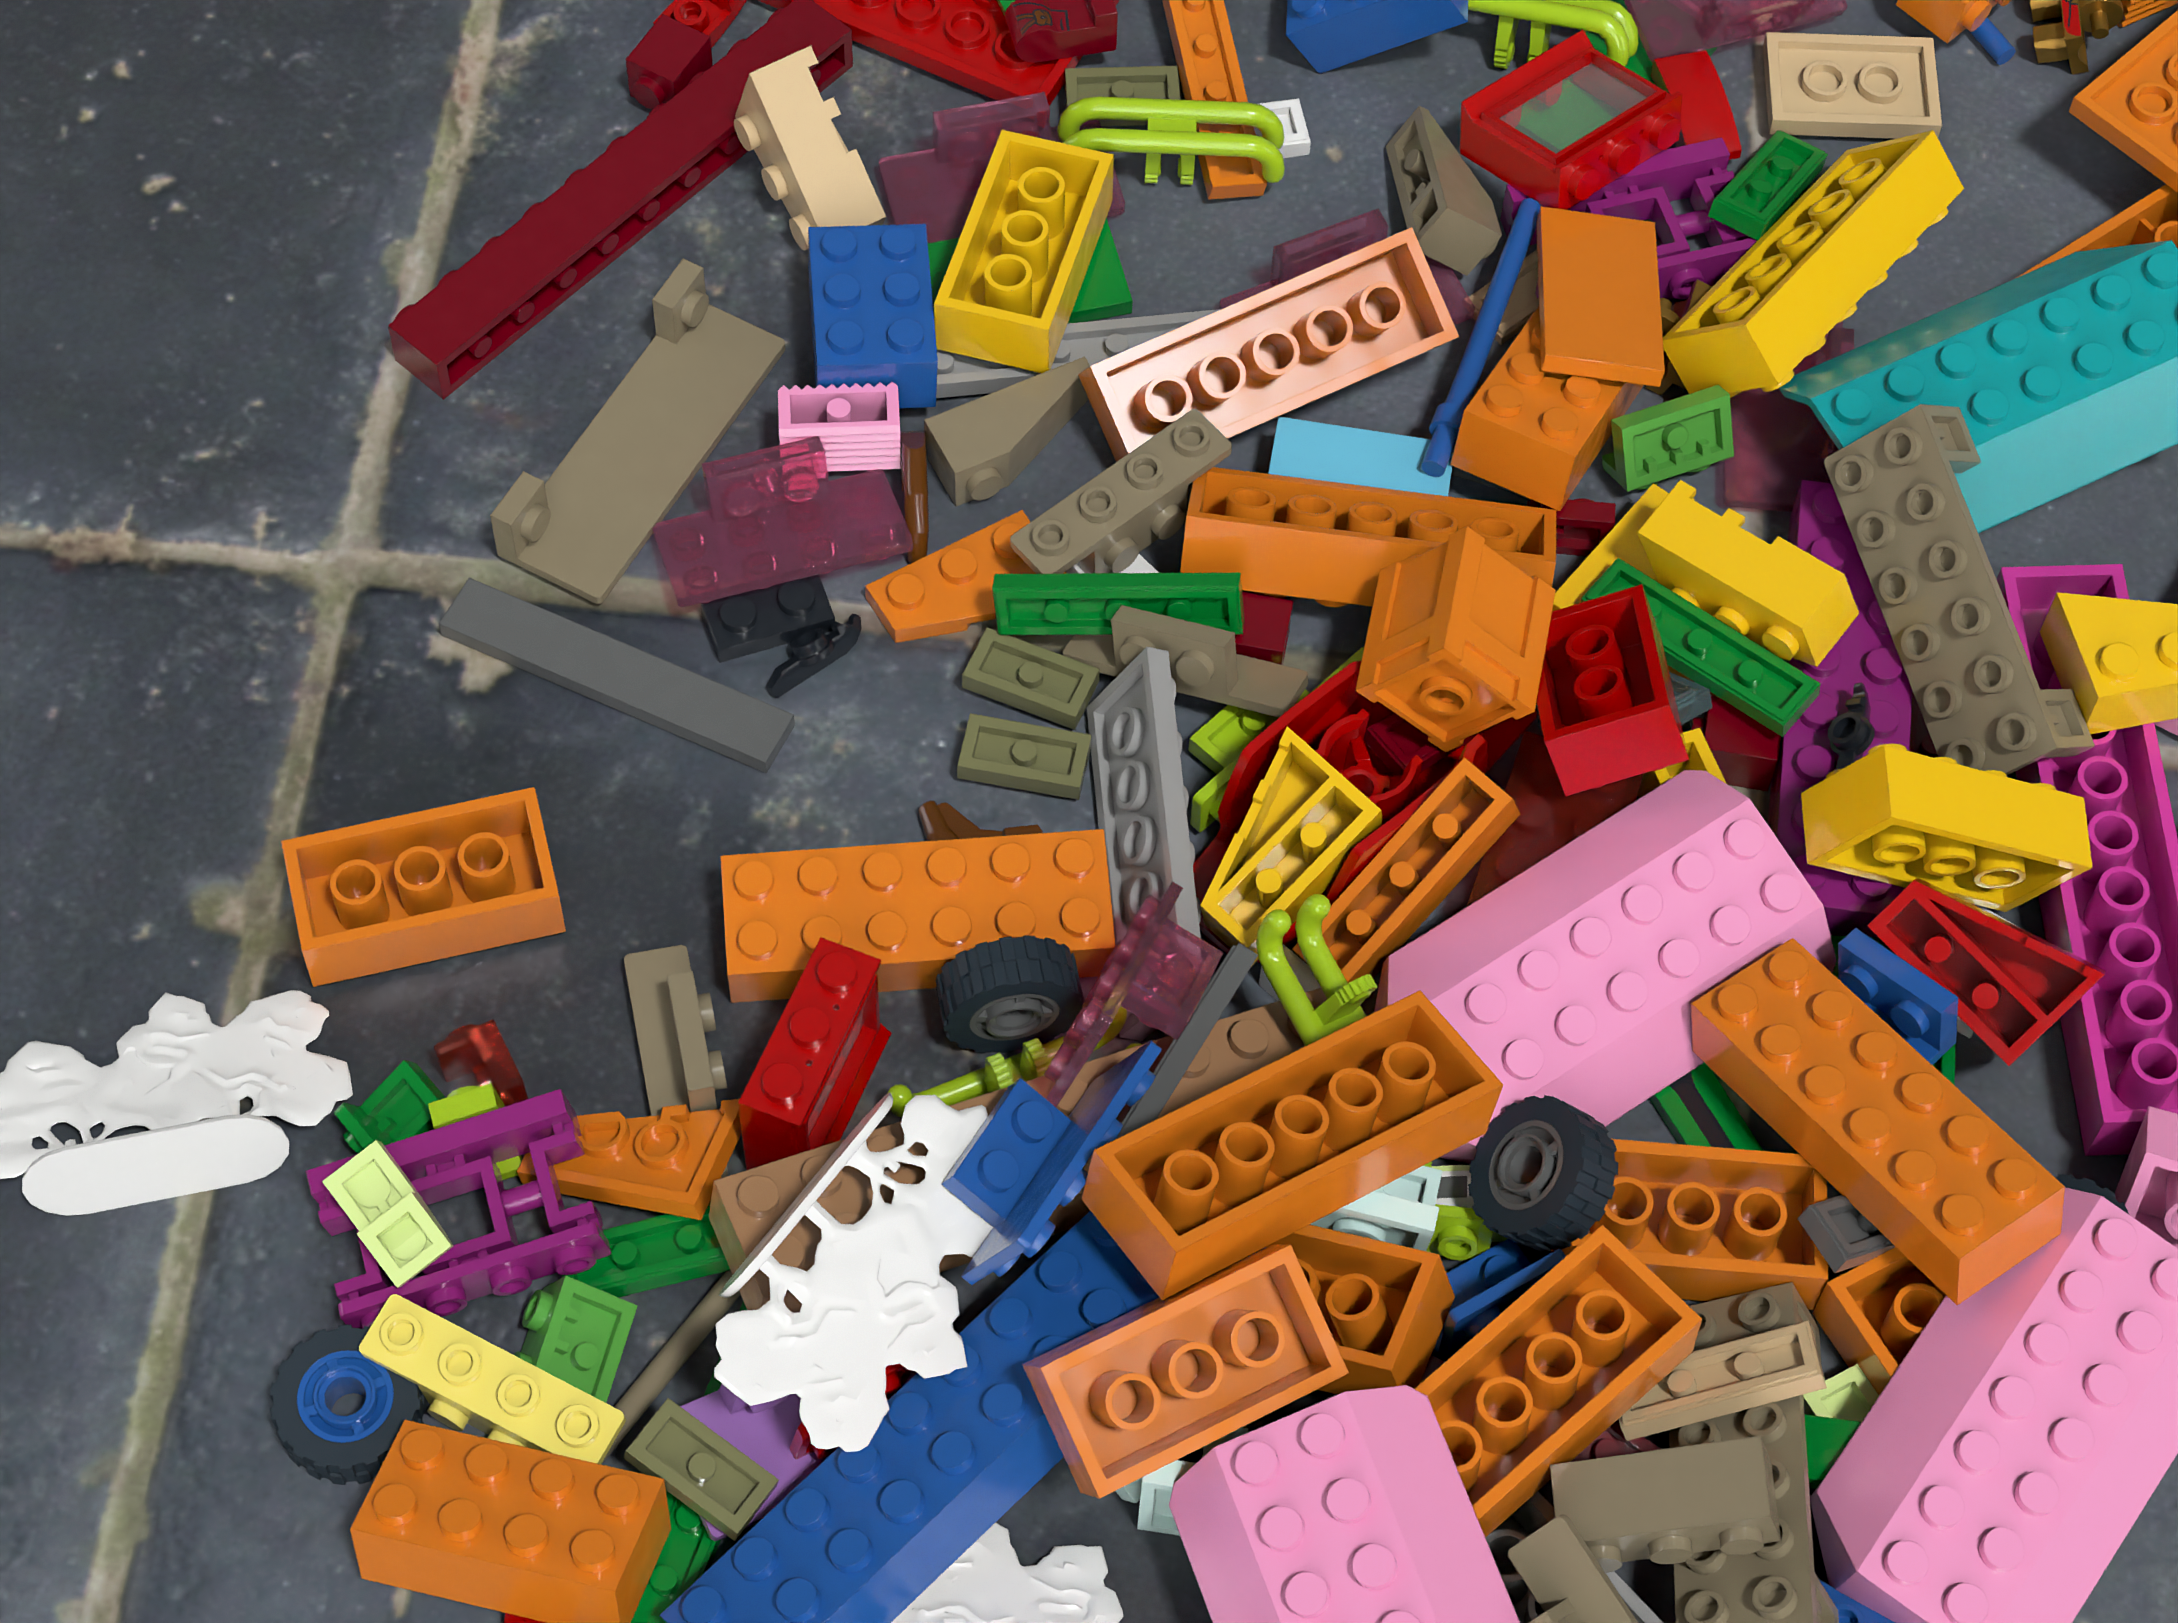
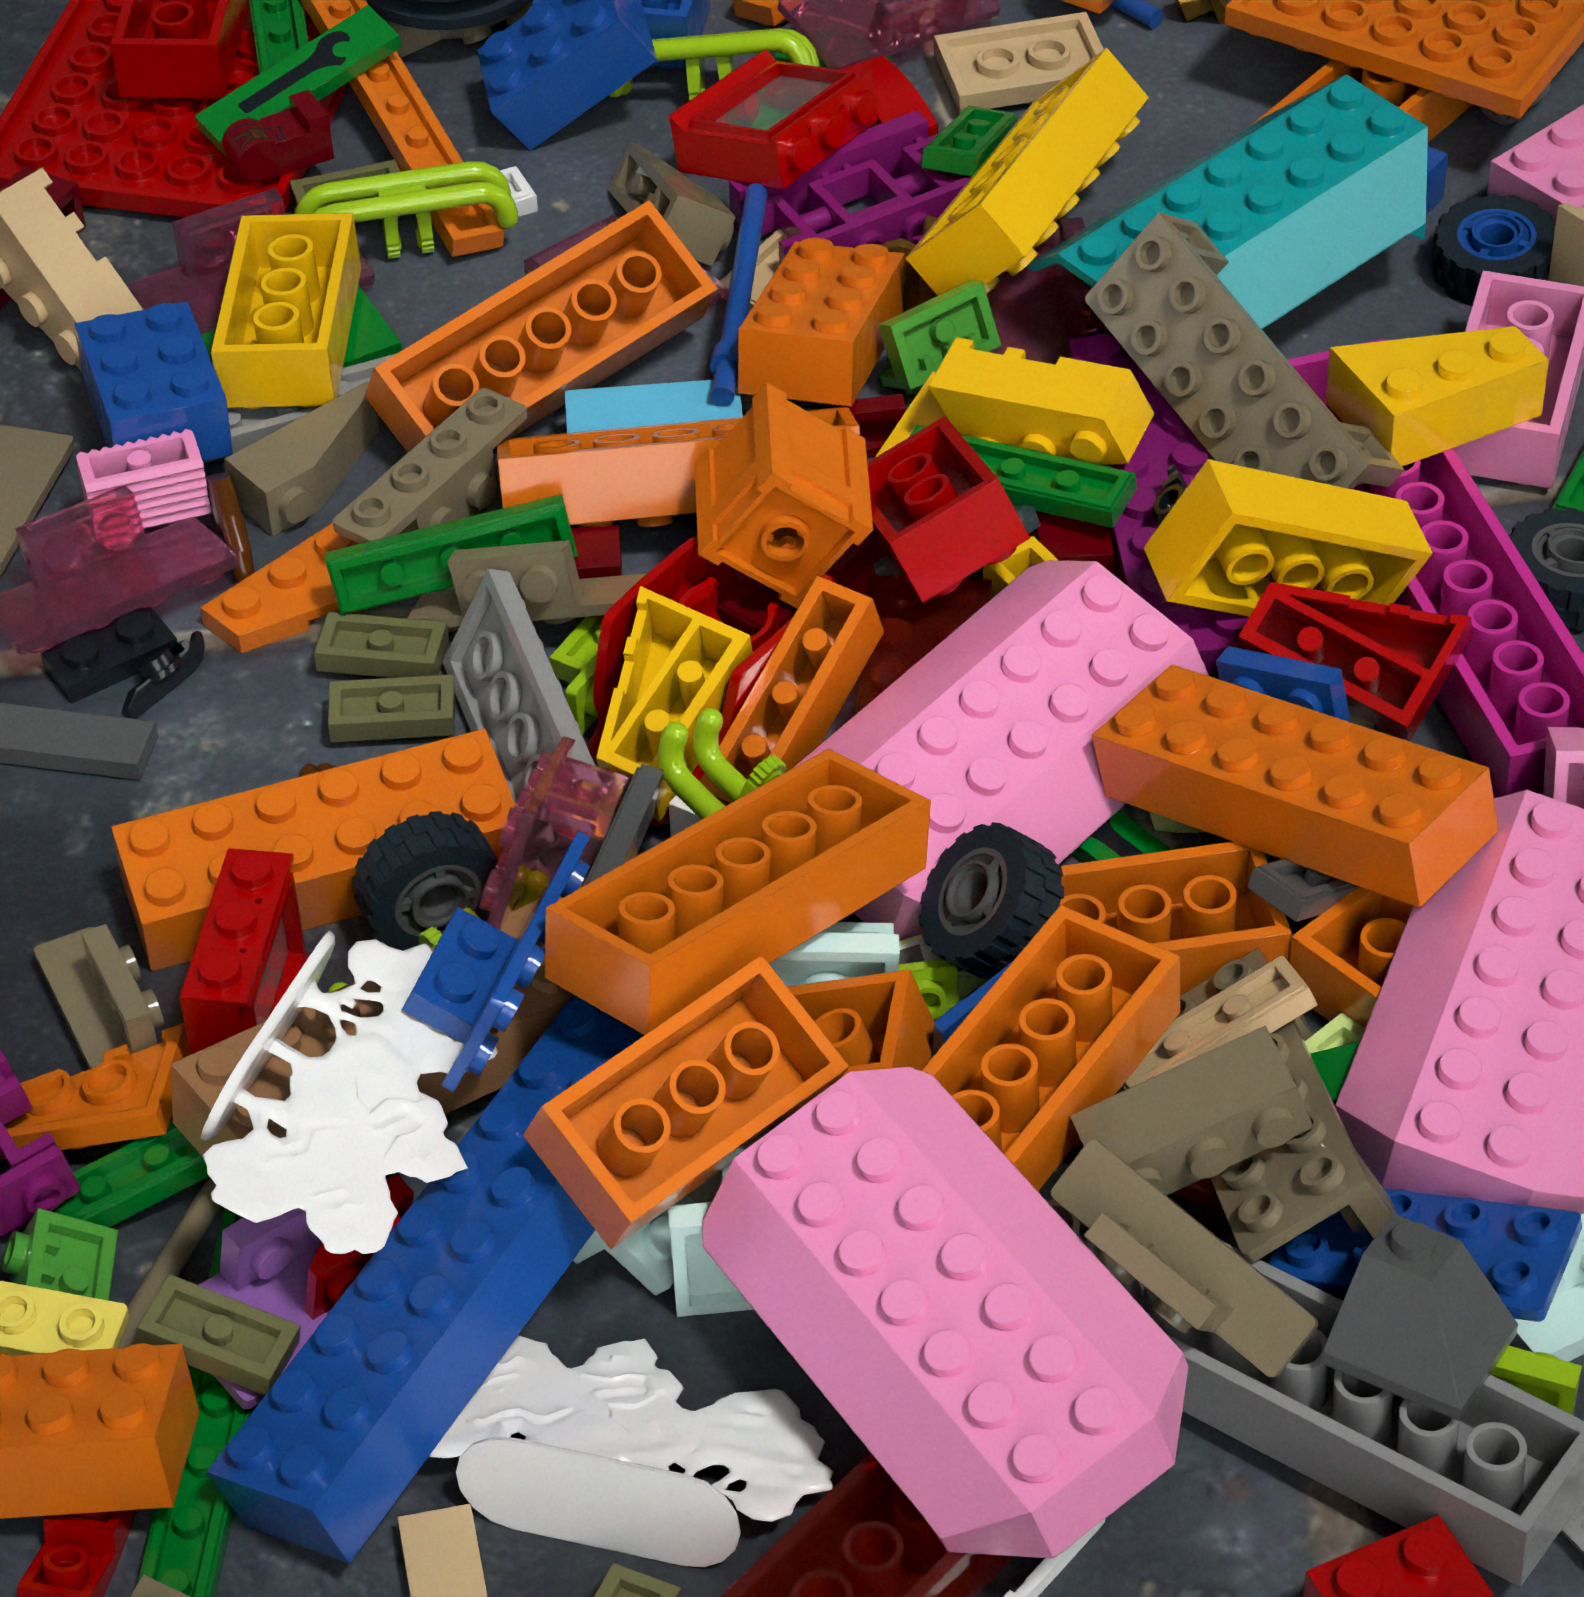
camera: 10 degrees left, 15 degrees down
orange tile [1536,206,1665,387] -> none

